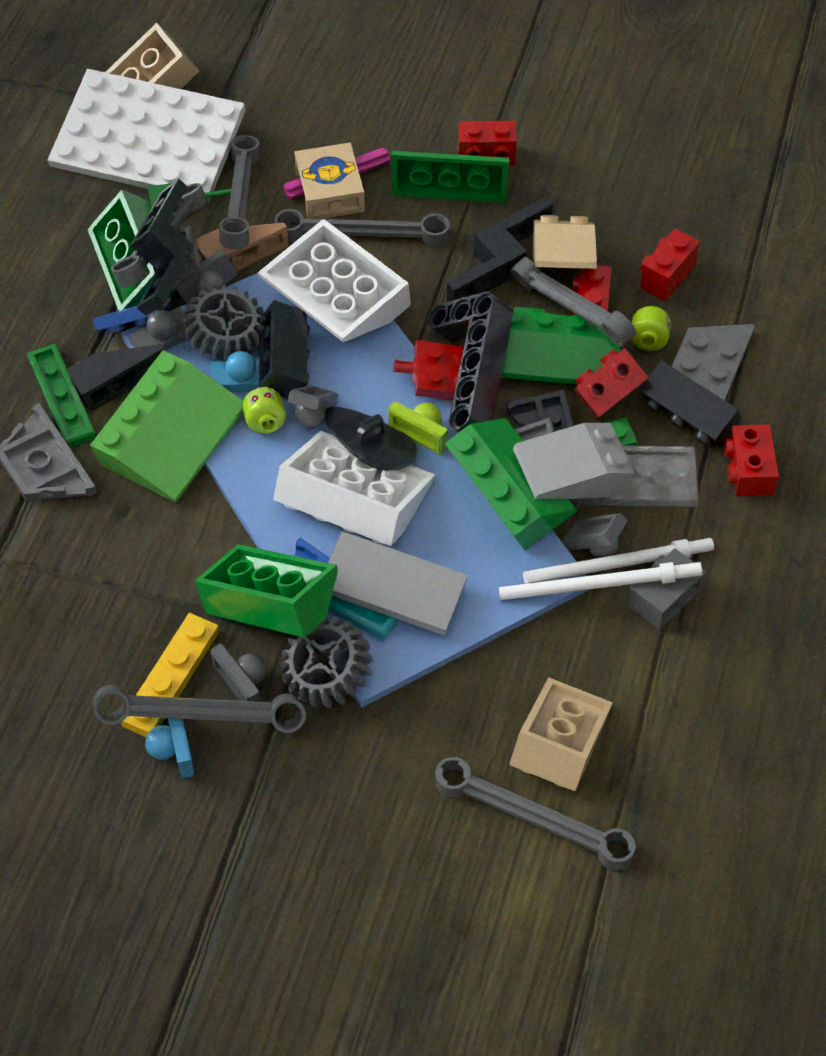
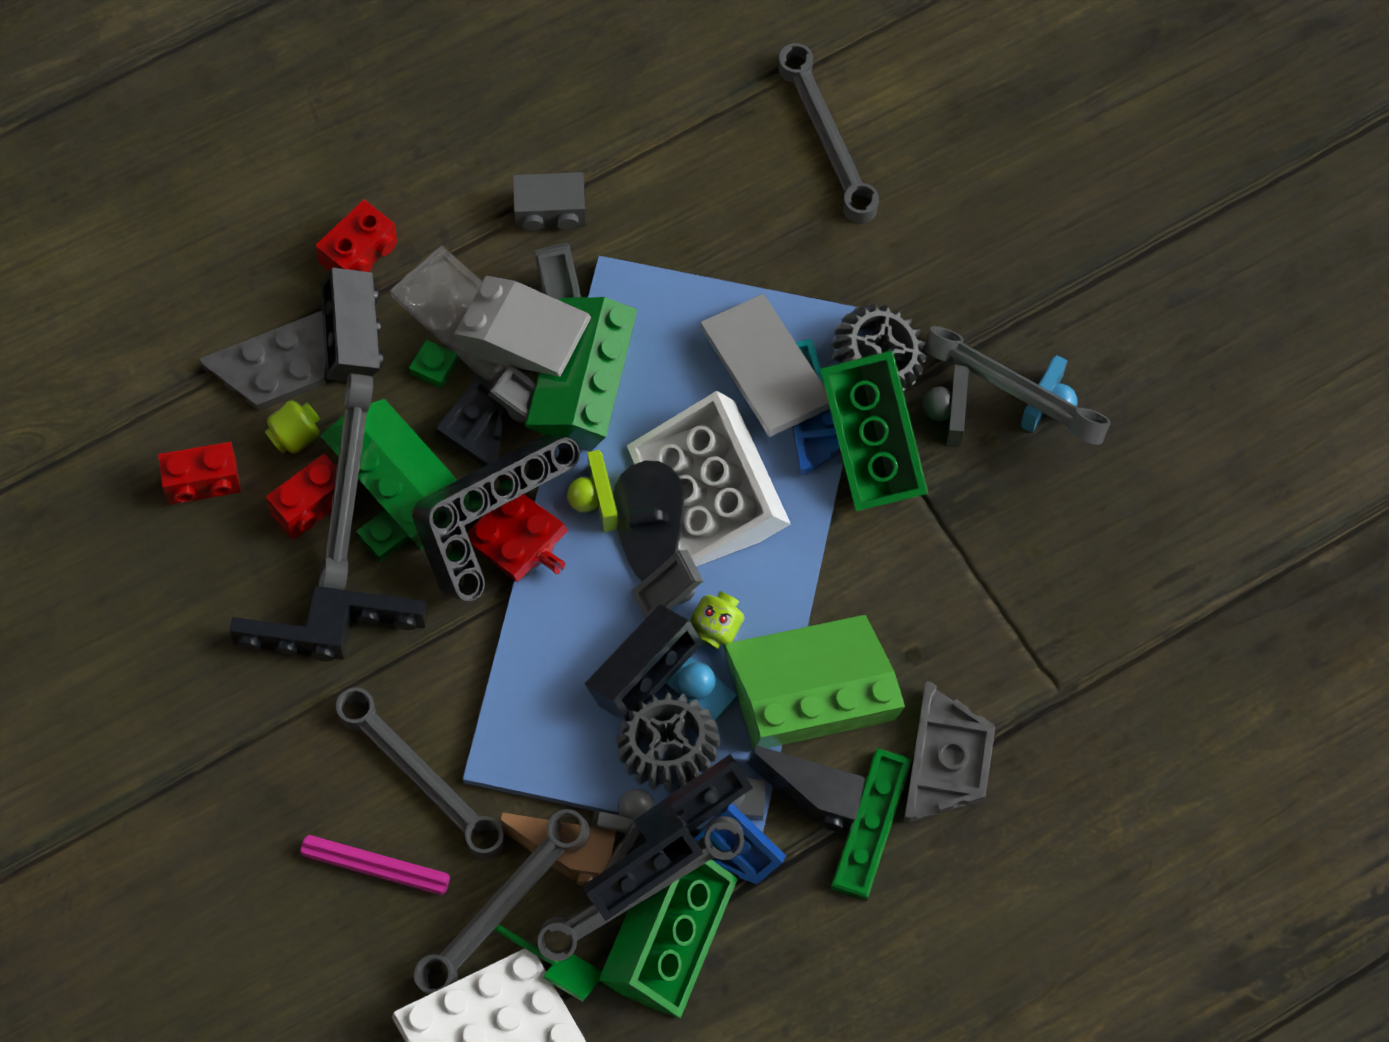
camera: 140 degrees left, 10 degrees up
yellow plate [121,613,220,737] -> none
white slope [258,219,411,342] -> none
tan panel [294,142,365,219] -> none
green slope [391,151,510,203] -> none
red brick [458,121,517,166] -> none
white bar [499,562,702,600] -> none
tan slope [509,677,613,791] -> none
white bar [523,538,714,584] -> none
tan slope [533,215,597,269] -> none
red brick [573,348,649,419] -> none

